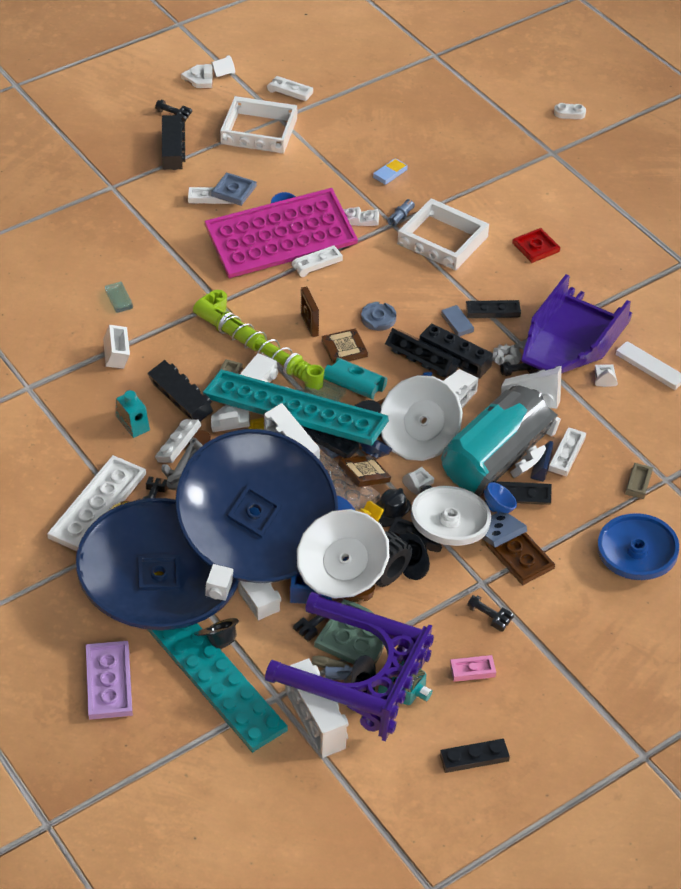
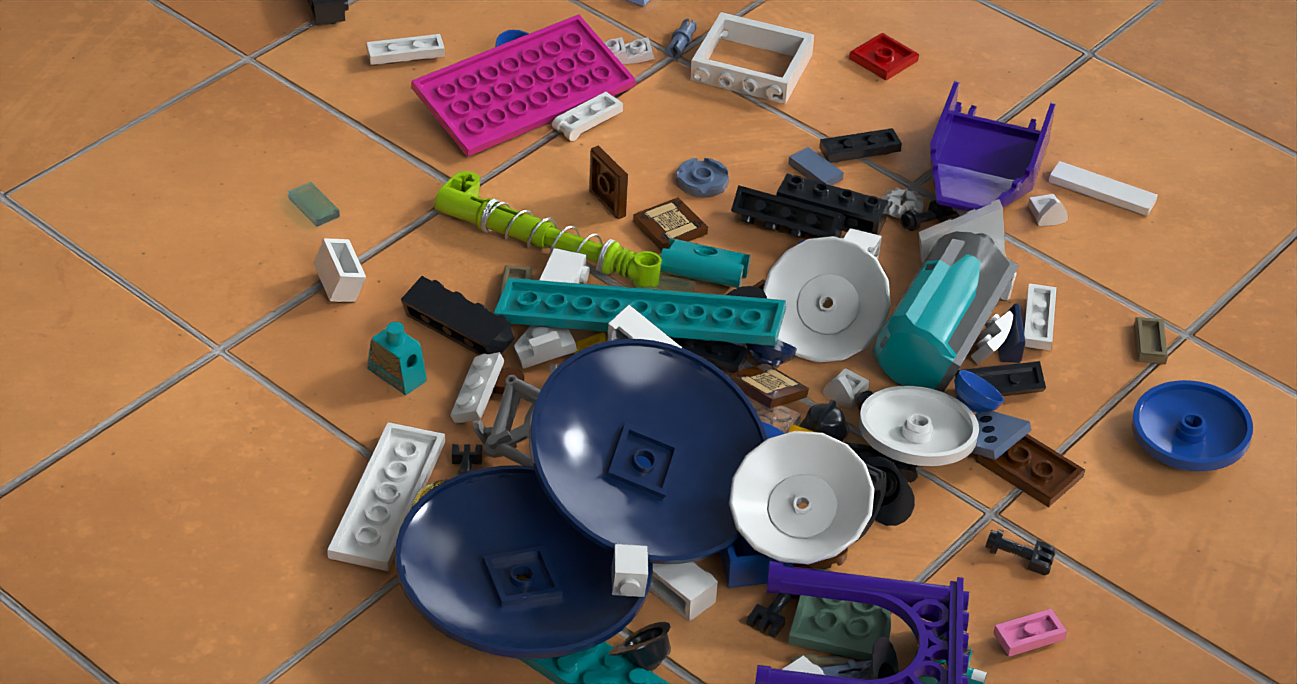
camera: 15 degrees left, 5 degrees down
sand blue tile [211,172,257,206] -> none

